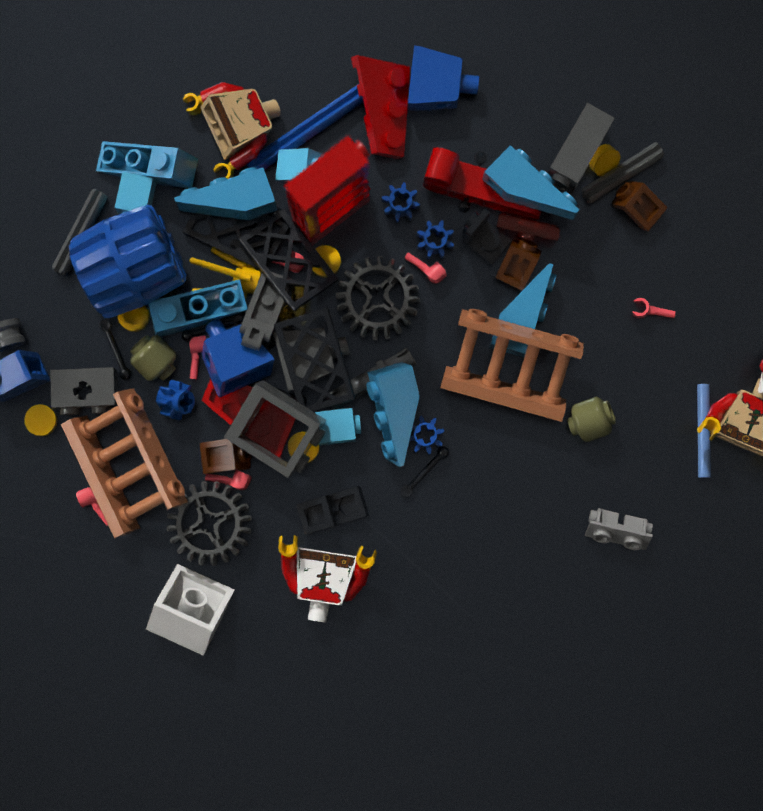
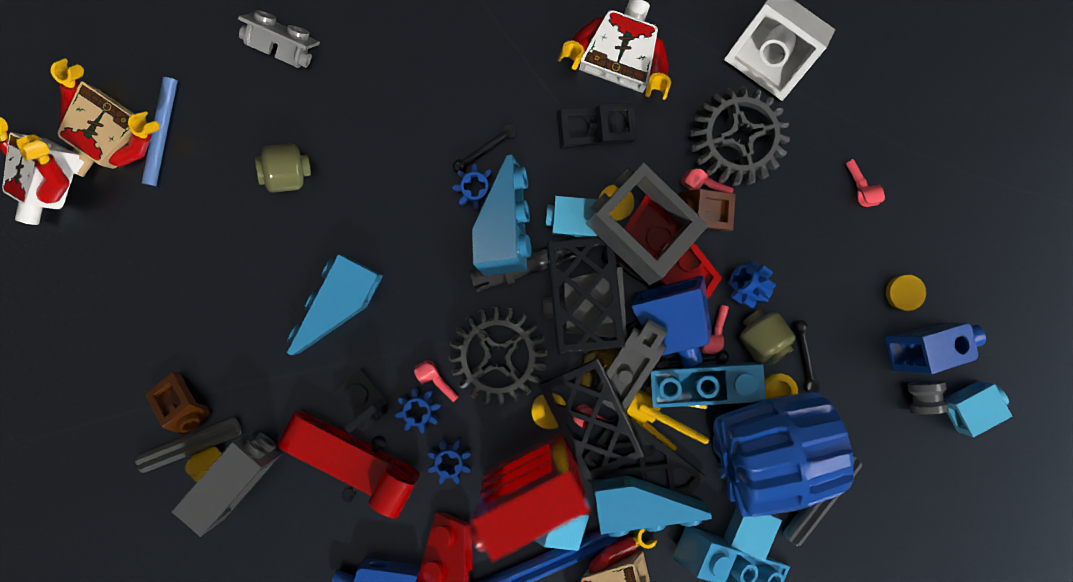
camera: 170 degrees left, 5 degrees up
dark grey brick [50,367,118,416] -> none
nougat fence [61,388,188,538] -> none
nougat fence [440,309,584,422] -> none
dark azure slope [482,145,579,220] -> none
reddish brown bracket [495,238,542,291] -> none
clear red plate [497,212,560,241] -> none
coral hand [632,298,676,319] -> none

